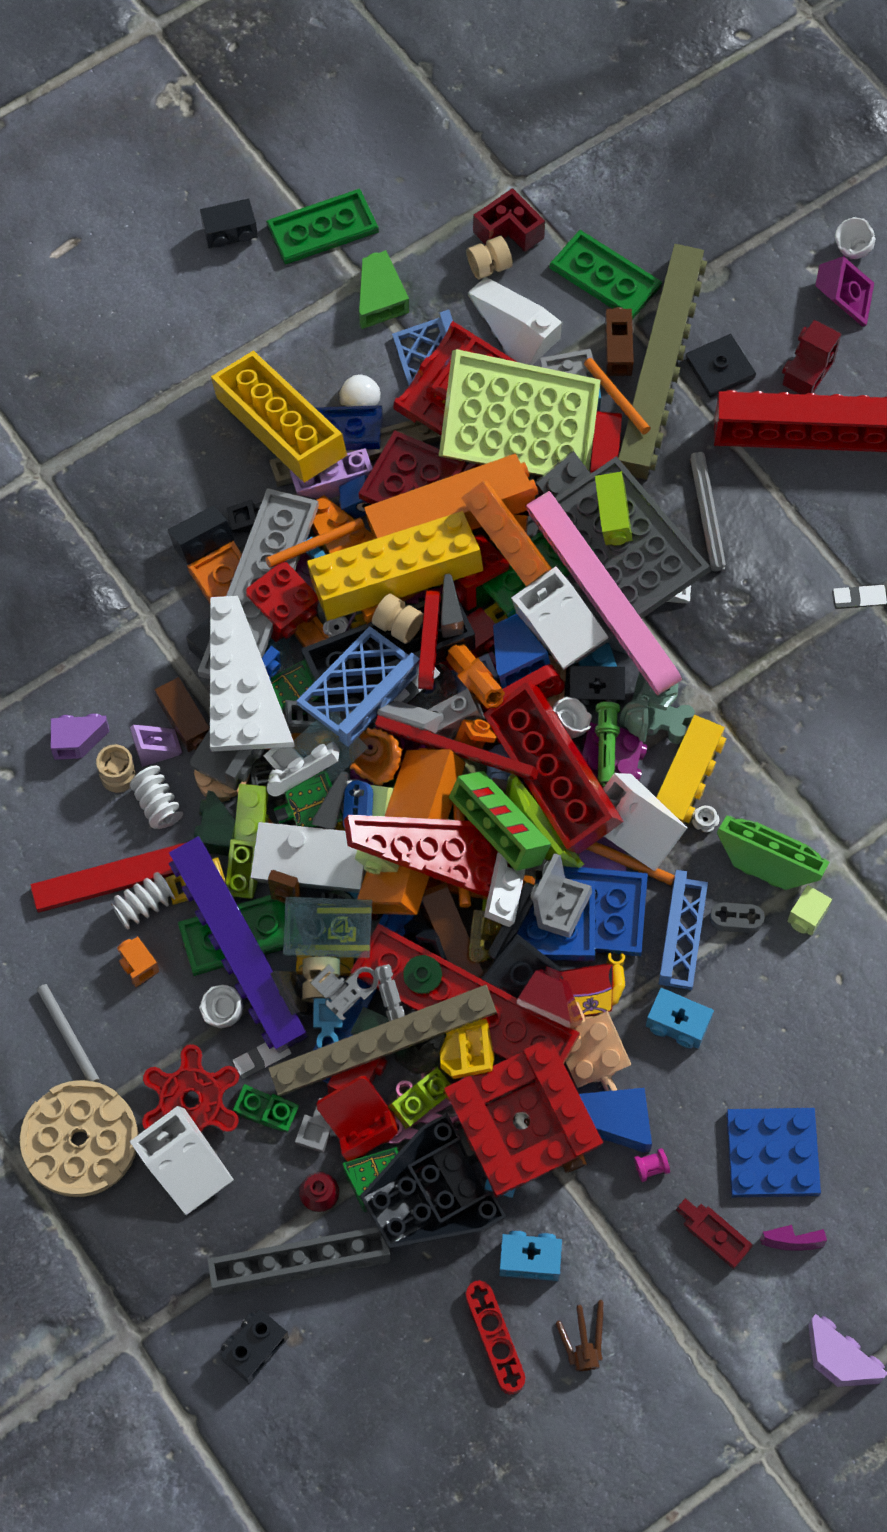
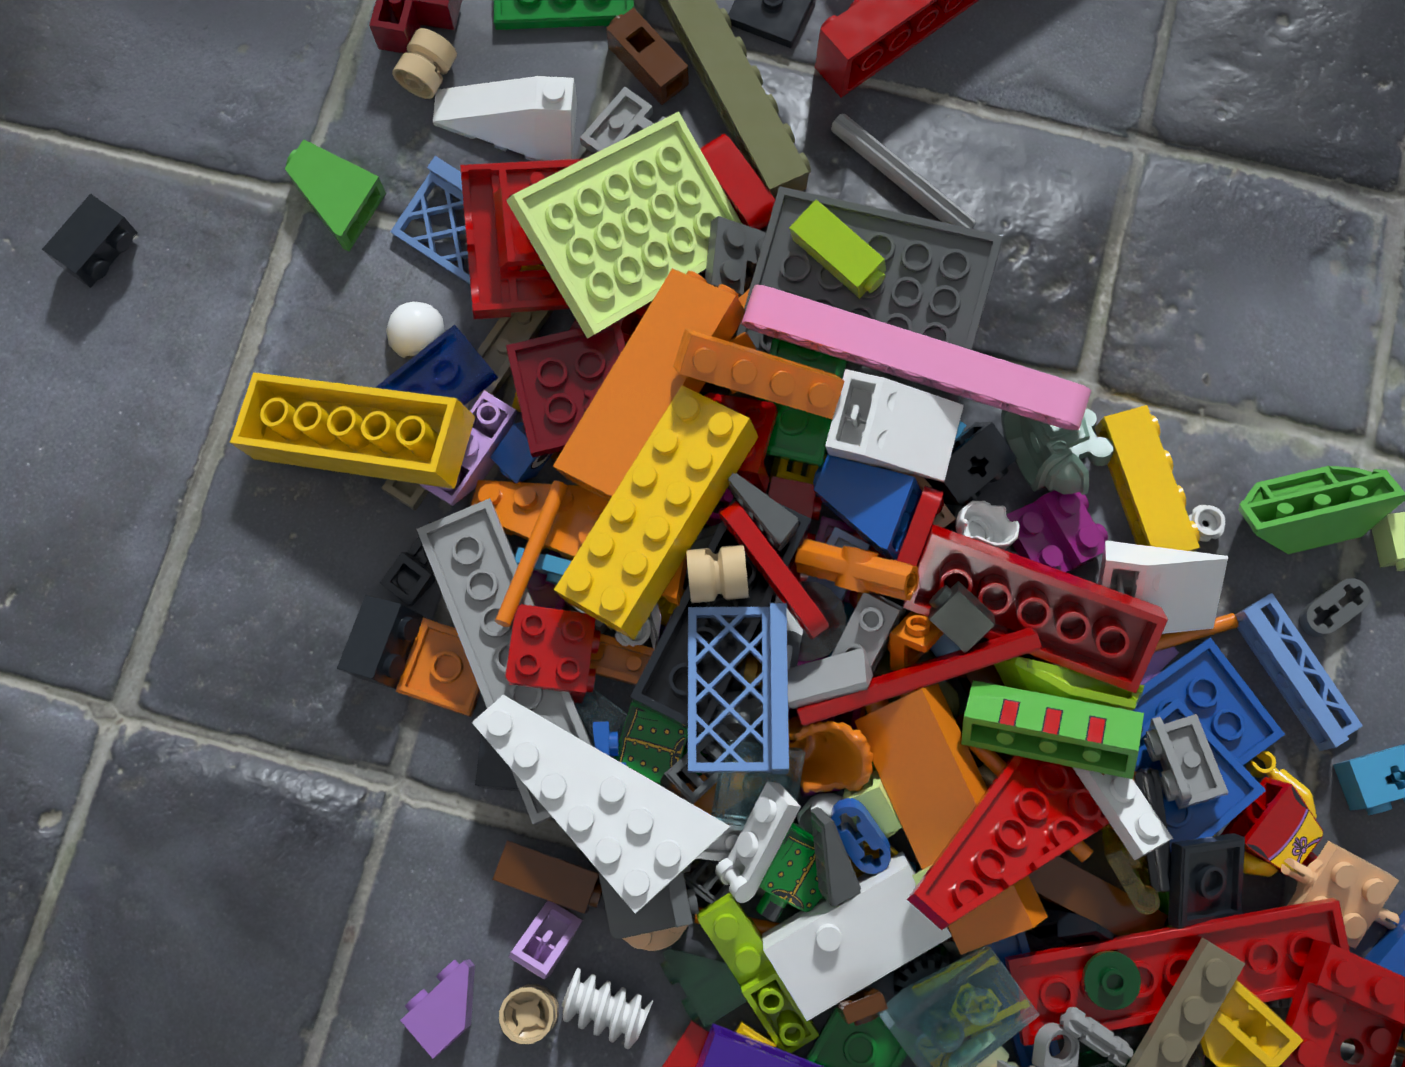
camera: 40 degrees left, 10 degrees up
green tile [266,188,379,265] -> none
dark red slope [516,967,583,1028] -> none
orange bar [584,358,651,435] -> none
bright green pin [595,702,620,787] -> none
white sticker [833,585,887,608] -> none
none -> pearl dark grey brick [929,581,995,653]

